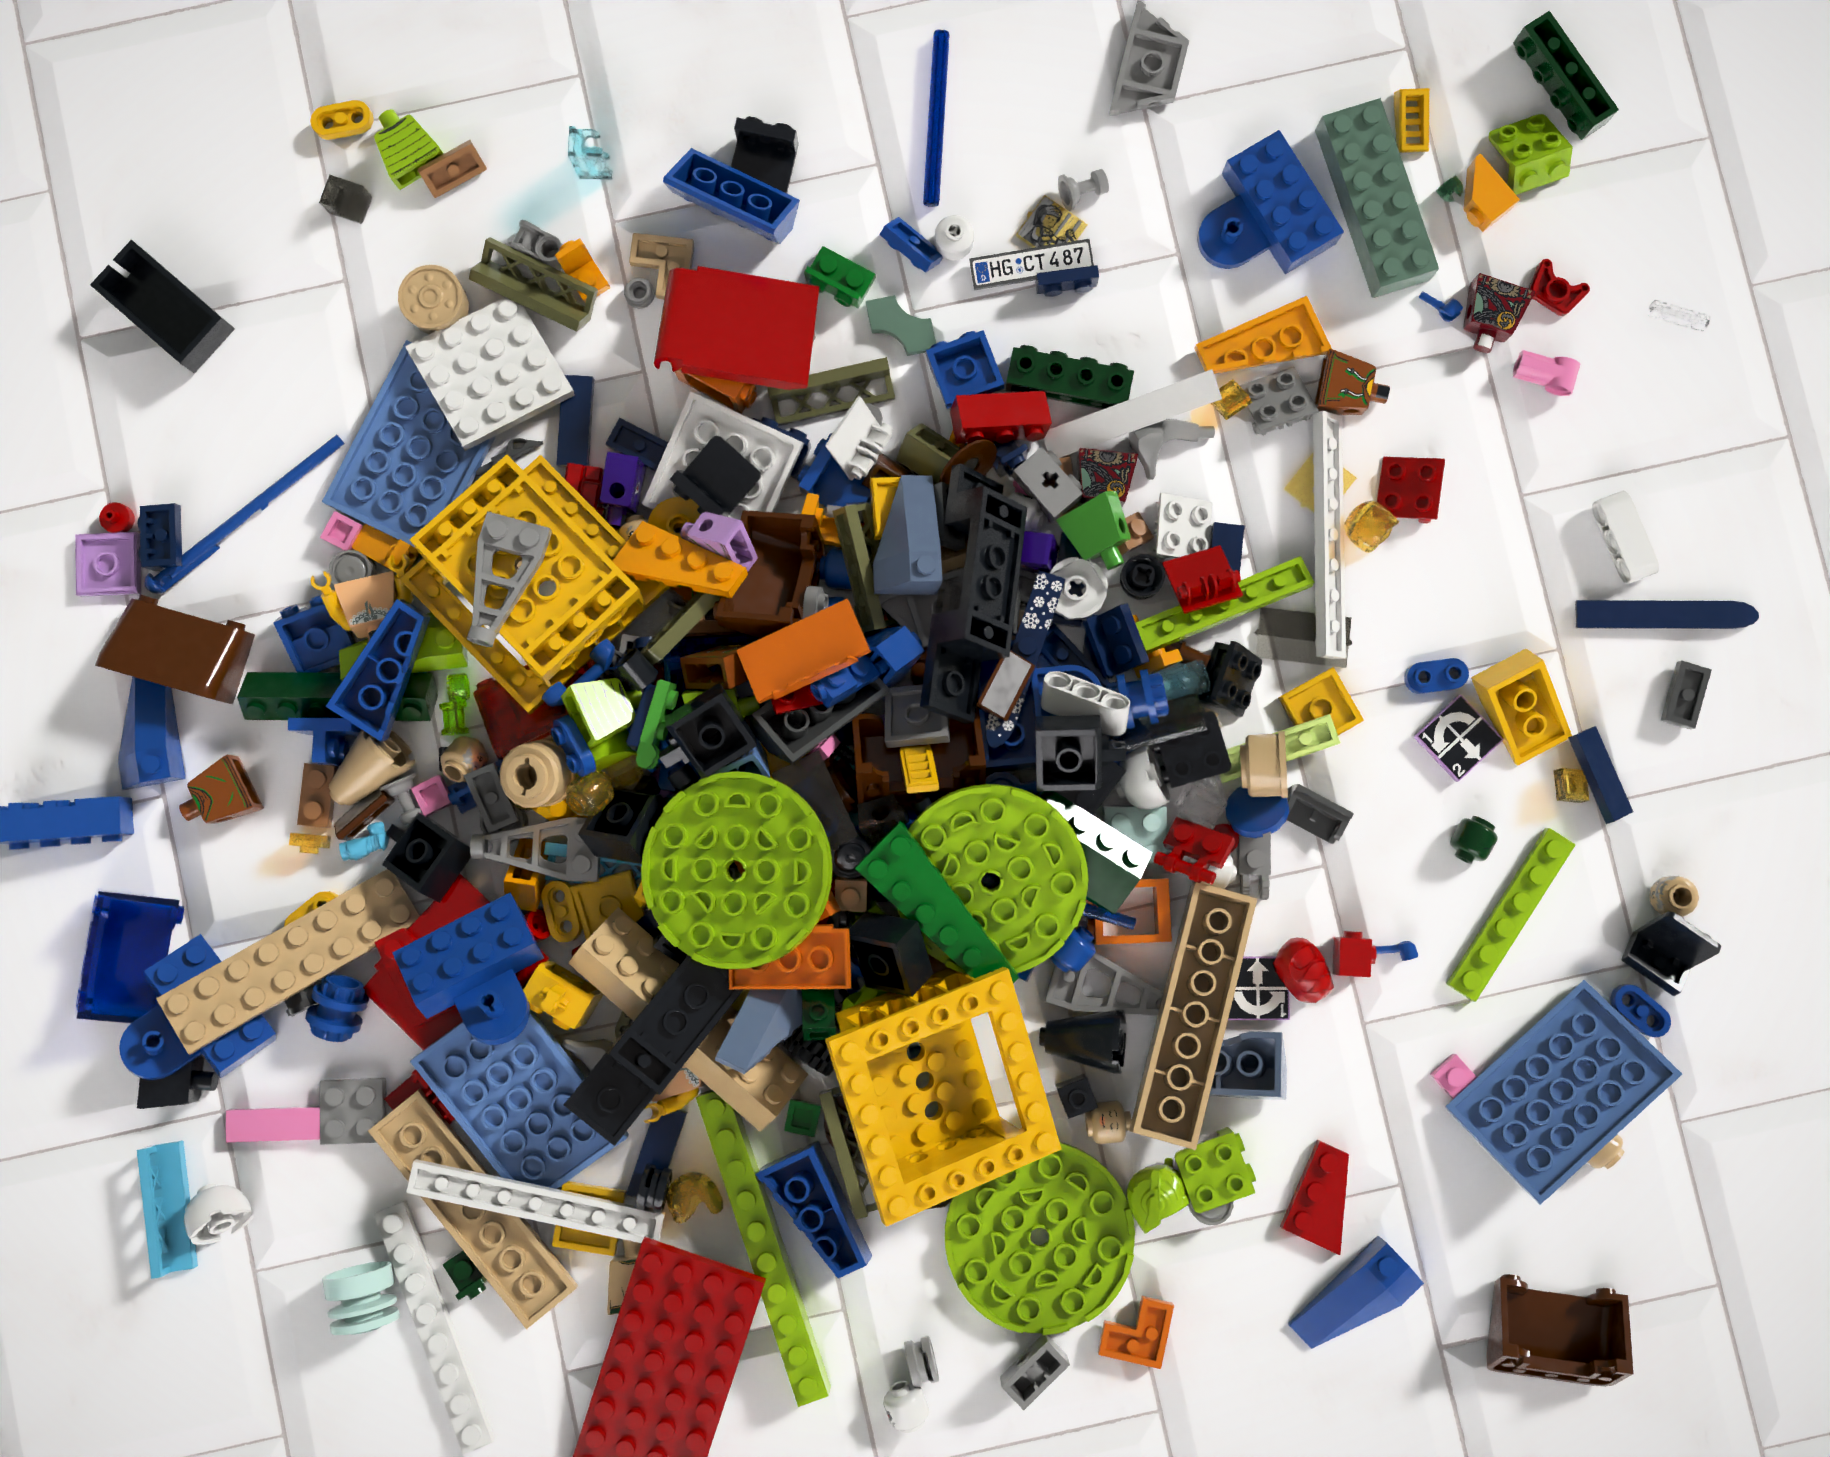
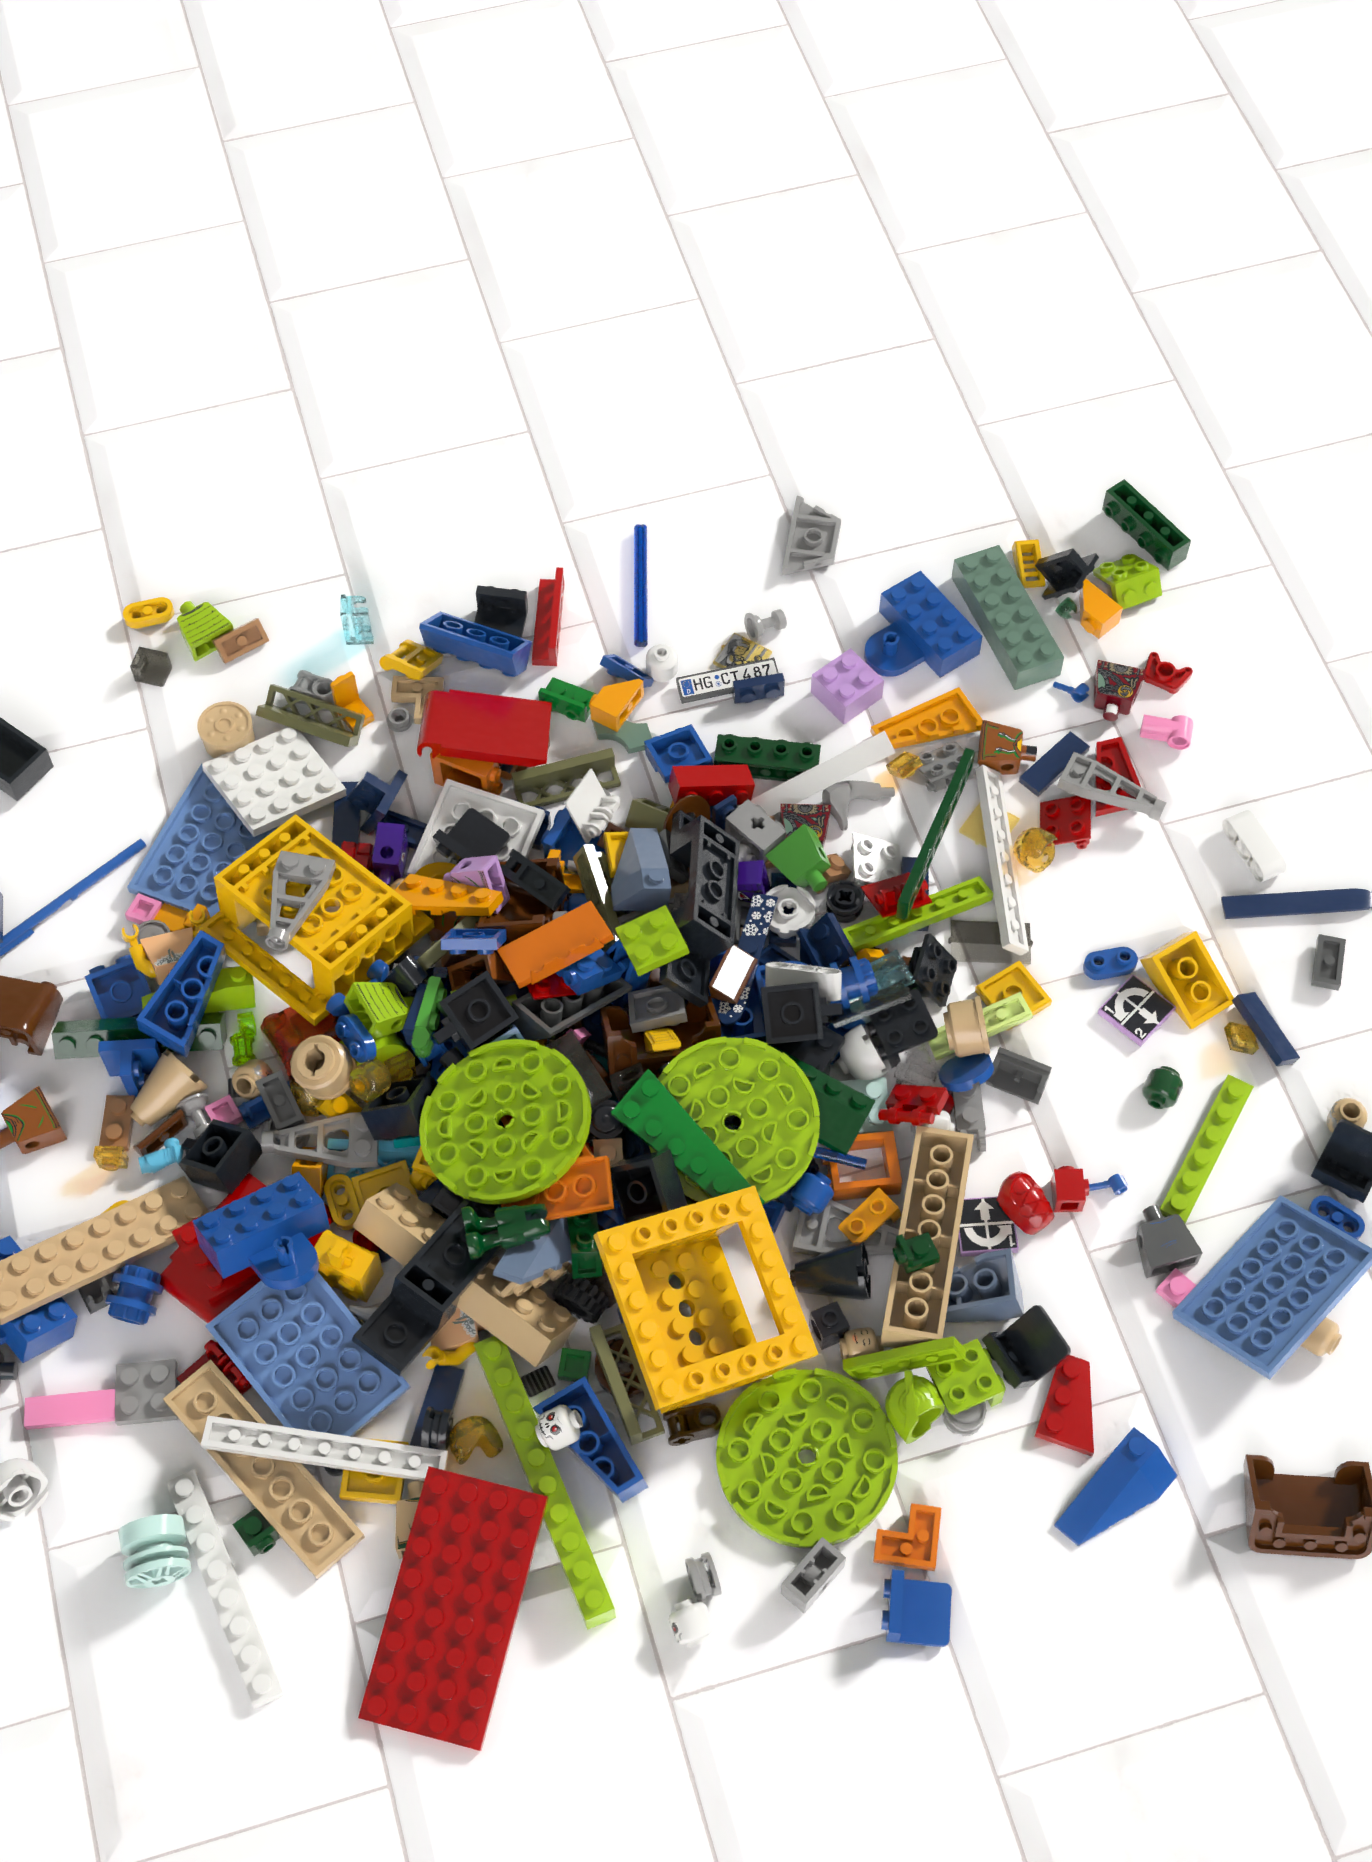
camera: 10 degrees left, 25 degrees down
none -> dark blue bracket [347,769,408,835]
none -> yellow plate [379,639,444,681]
none -> blue plate [441,929,507,955]
none -> dark green piece [461,1204,550,1260]
none -> black plate [500,849,571,911]
none -> black sticker [521,1365,556,1397]
none -> red fence [532,567,565,666]
none -> white head [535,1405,583,1450]
none -> light orange slope [589,679,644,732]
none -> lime plate [615,905,689,977]
none -> lavender brick [811,648,884,724]
none -> light orange bracket [838,1188,902,1243]
none -> lime tile [843,1336,966,1381]
none -> blue bracket [881,1569,952,1647]
none -> dark green bracket [892,1232,940,1274]
none -> dark green tile [896,748,975,920]
none -> black bracket [981,1305,1071,1389]
none -> dark blue tile [1018,731,1090,797]
none -> black bracket [1035,548,1099,600]
none -> light grey plate [1057,752,1167,821]
none -> red wing [1095,737,1141,817]
none -> dark grey torso [1136,1205,1203,1279]

